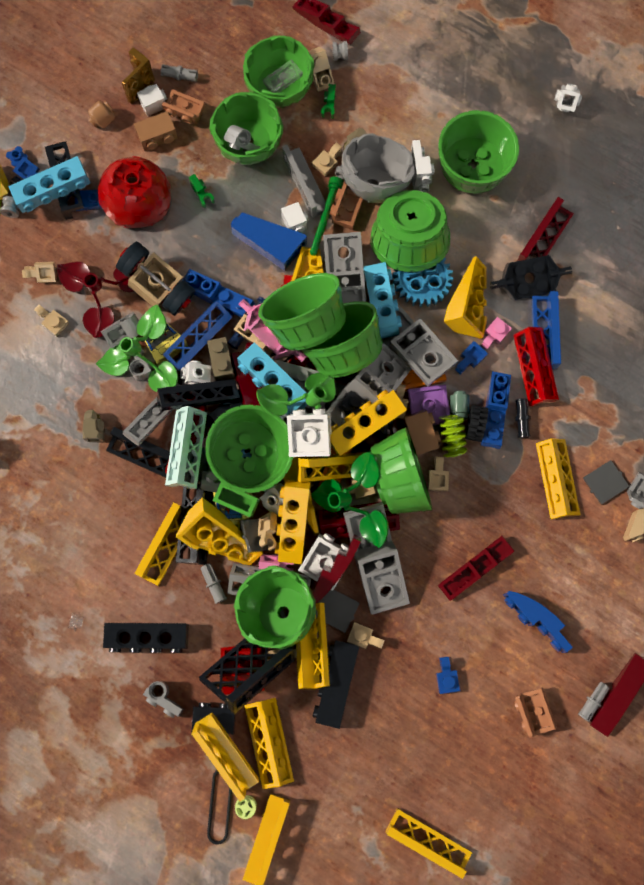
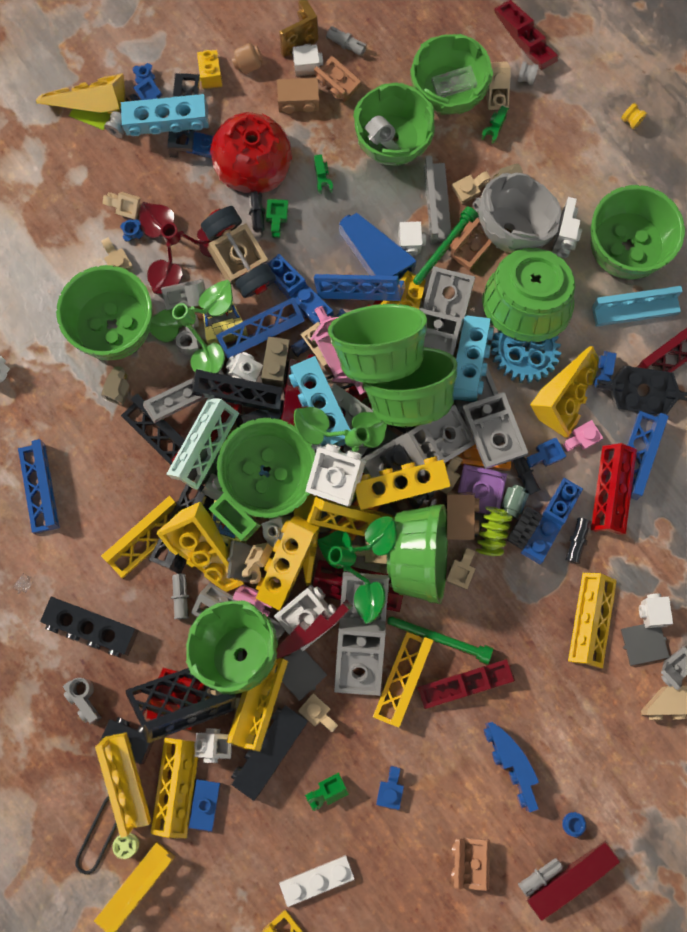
camera: 20 degrees right, 0 degrees up
none -> blue fence [18,439,60,534]
none -> bright green piece [56,265,152,361]
none -> blue plate [120,220,143,242]
none -> blue plate [189,779,220,831]
none -> white brick [194,728,232,763]
none -> yellow plate [197,50,222,89]
none -> black axle [249,191,265,233]
none -> green plate [266,199,289,238]
none -> white plate [279,855,354,907]
none -> green plate [305,772,349,811]
none -> blue fence [314,274,405,301]
none -> yellow fence [373,632,433,728]
none -> green piece [387,616,493,665]
none -> black axle [512,456,541,495]
none -> blue plate [562,812,586,837]
none -> medium azure fence [592,286,683,327]
none -> blue plate [594,351,617,387]
none -> yellow wheel [621,103,647,130]
none -> white brick [639,594,673,628]

